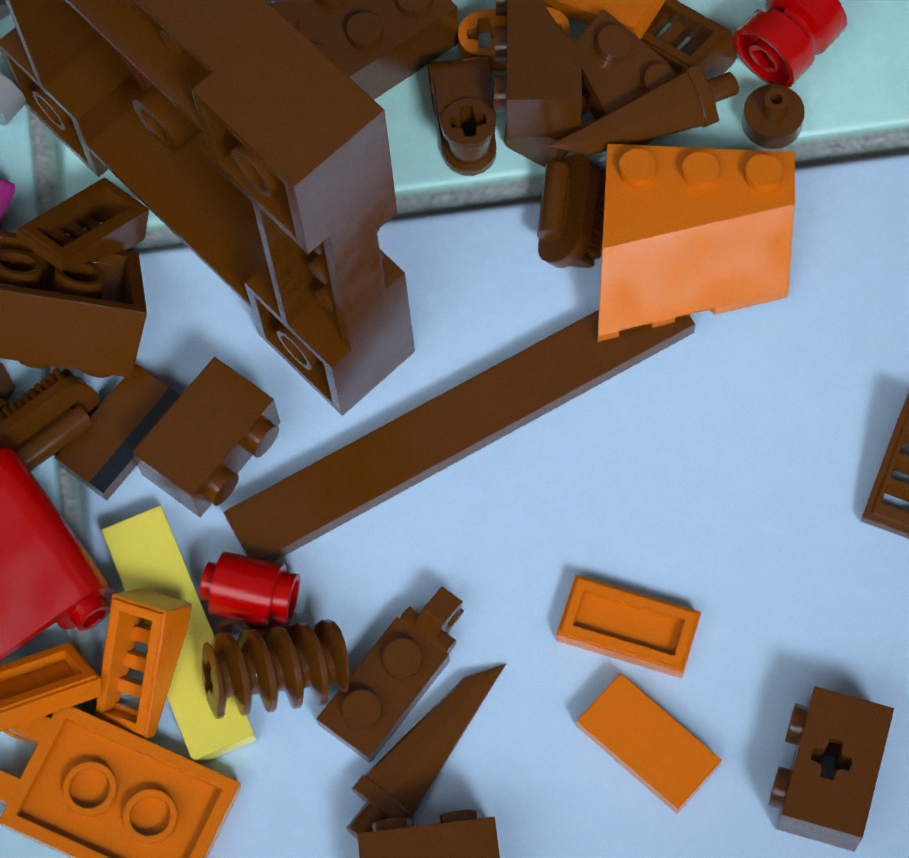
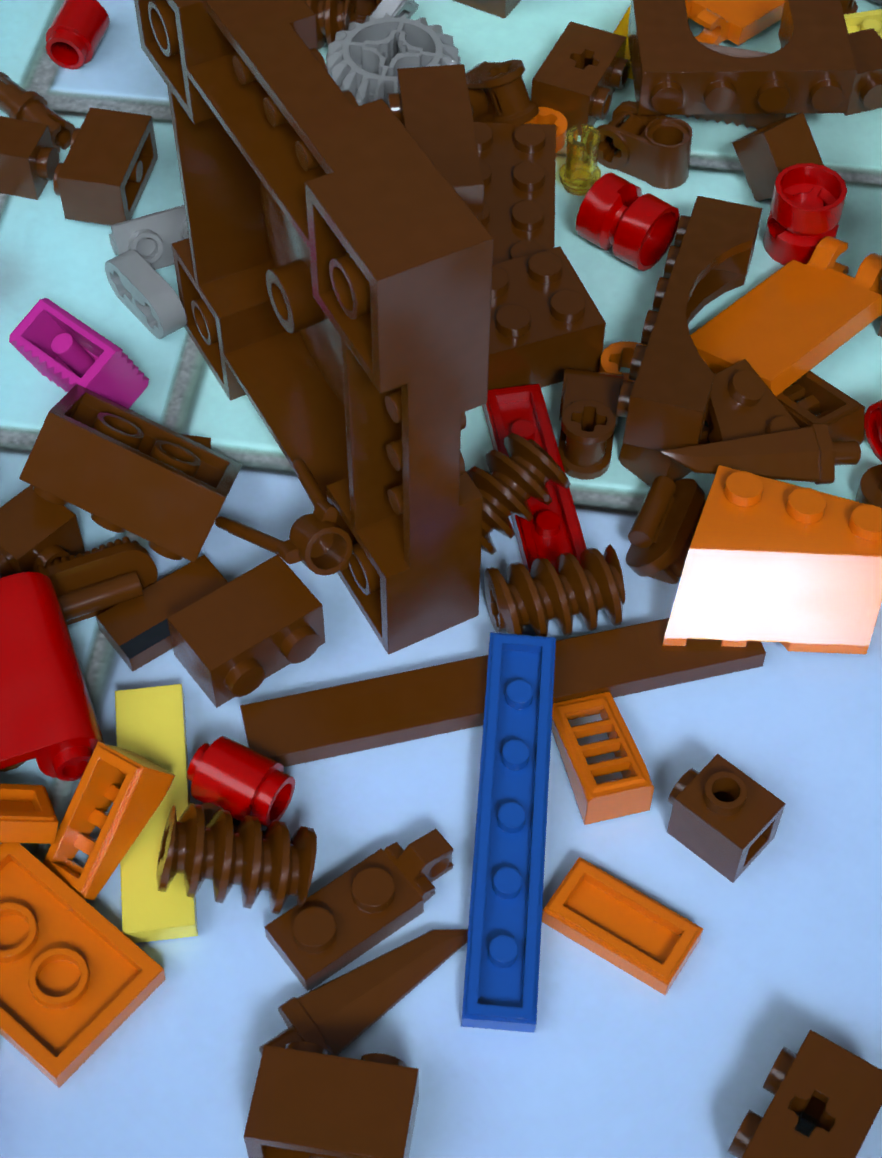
camera: 10 degrees right, 15 degrees down
reddish brown slope [16,177,149,271] -> none
orange tile [576,673,722,814] -> none
none -> reddish brown plant [215,459,353,576]
none -> blue tile [461,632,556,1033]
none -> reddish brown piece [467,433,571,555]
none -> red tile [482,383,587,573]
none -> reddish brown piece [484,544,625,637]
none -> orange slope [551,691,654,825]
none -> reddish brown brick [667,754,786,883]

